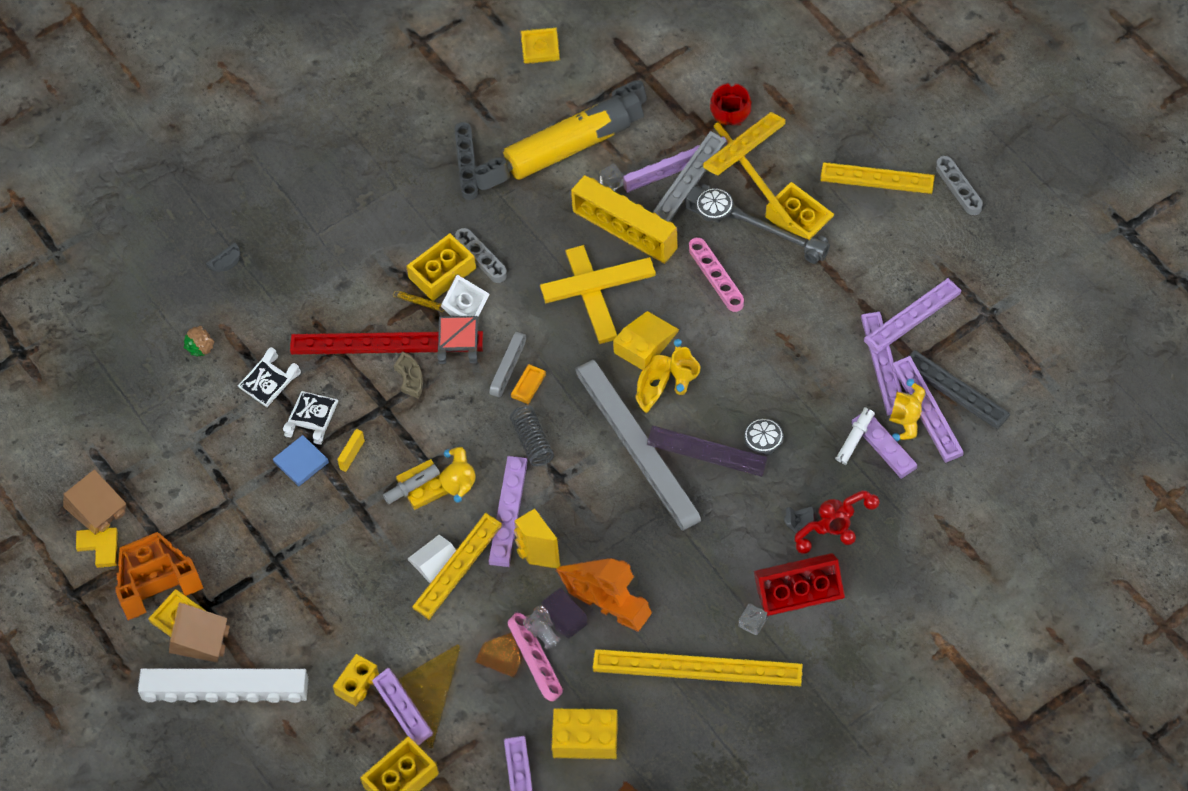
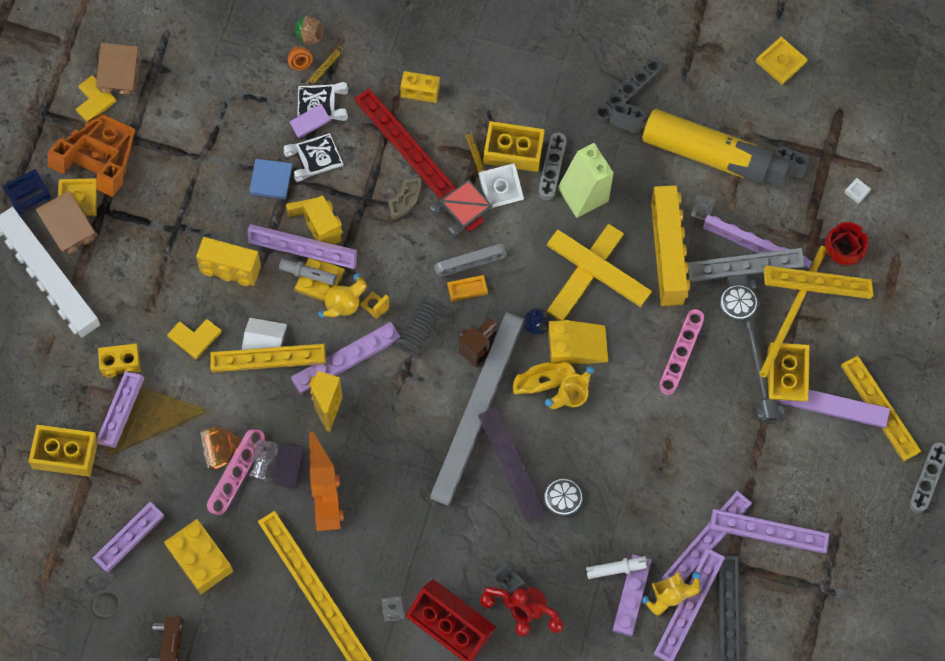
camera: 45 degrees right, 10 degrees up
none -> clear blue plate [2,169,52,215]
none -> yellow tile [167,319,222,360]
none -> yellow brick [196,237,261,286]
none -> lavender tile [248,224,357,269]
none -> orange brick [288,46,313,71]
none -> lavender tile [289,104,331,138]
none -> yellow brick [302,195,343,244]
none -> yellow piece [307,47,343,86]
none -> yellow bracket [360,291,390,319]
none -> yellow brick [400,71,440,103]
none -> reddish brown brick [459,318,497,367]
none -> clear blue brick [523,308,550,334]
none -> yellowish green slope [558,143,613,218]
none -> lavender tile [777,390,890,428]
none -> white tile [844,178,871,204]

